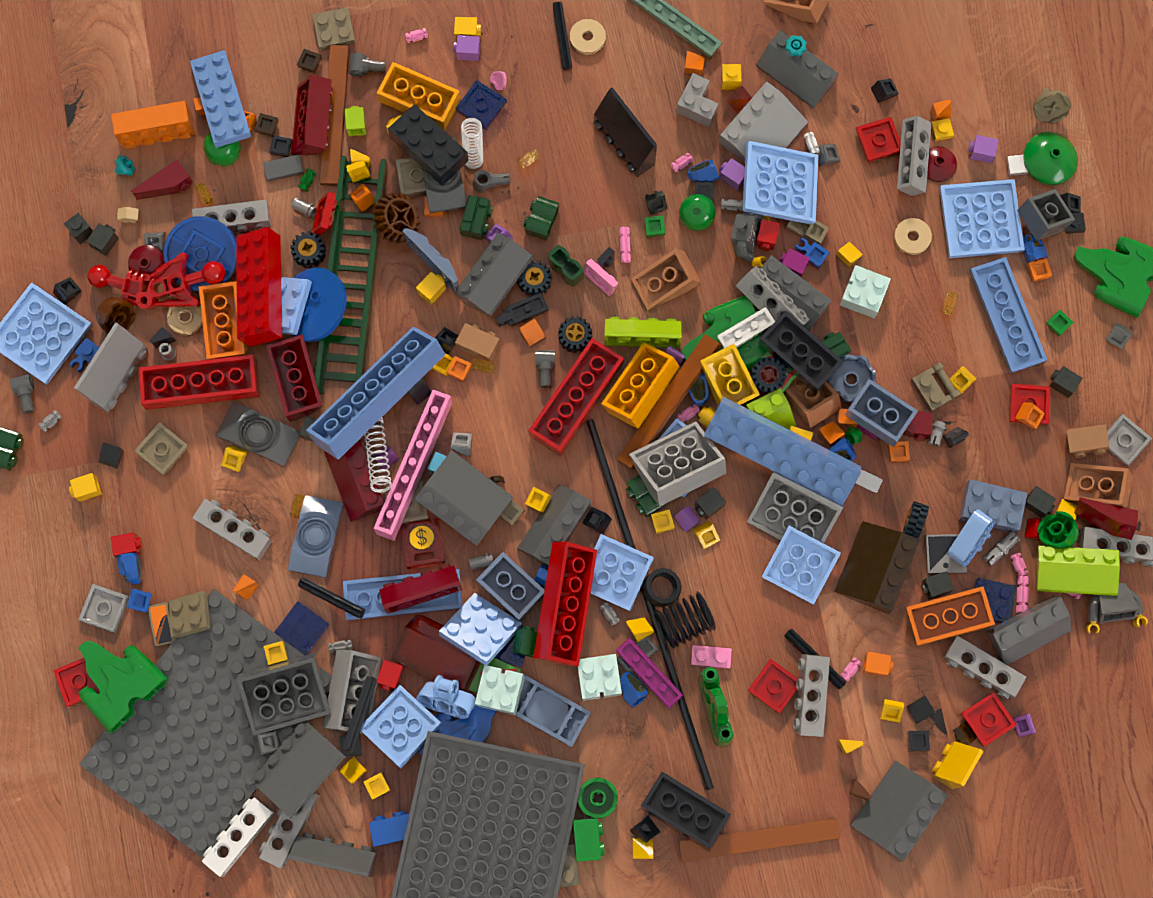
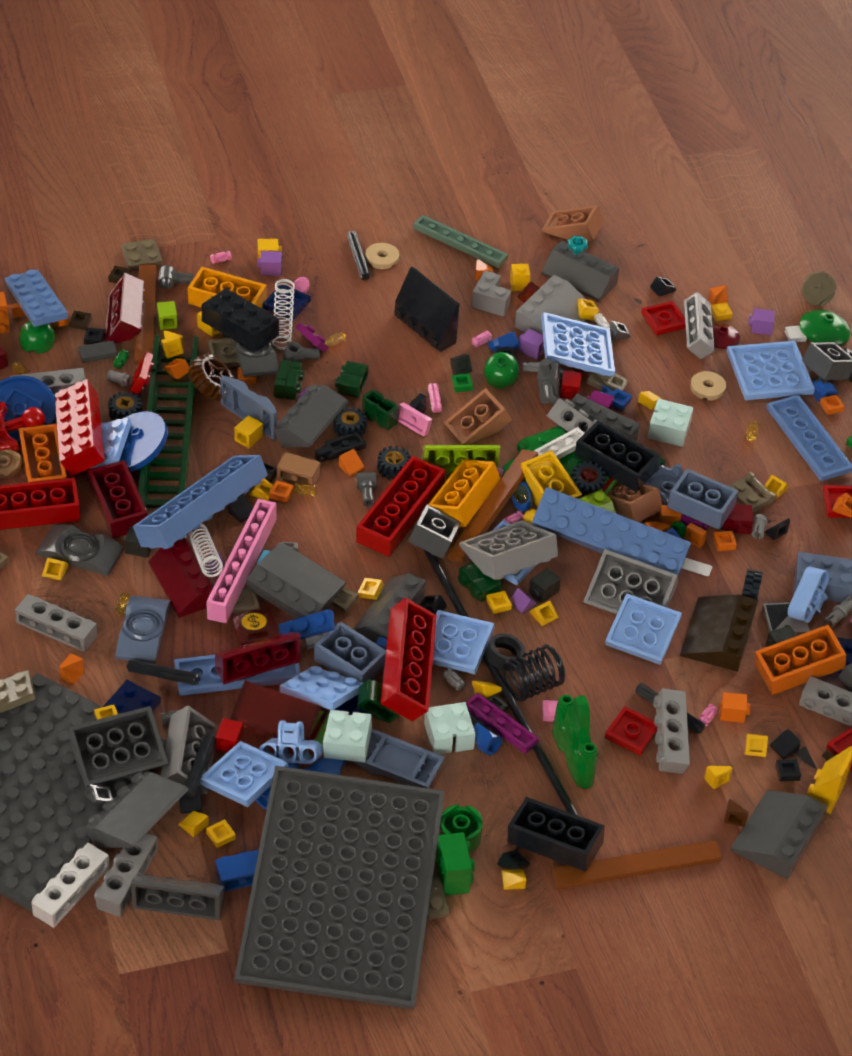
camera: 10 degrees left, 30 degrees down
none -> blue plate [278,609,335,640]
none -> magenta plate [295,322,330,353]
none -> dark grey brick [408,504,460,559]
none -> yellow slope [577,298,599,321]
none -> orange plate [684,523,707,548]

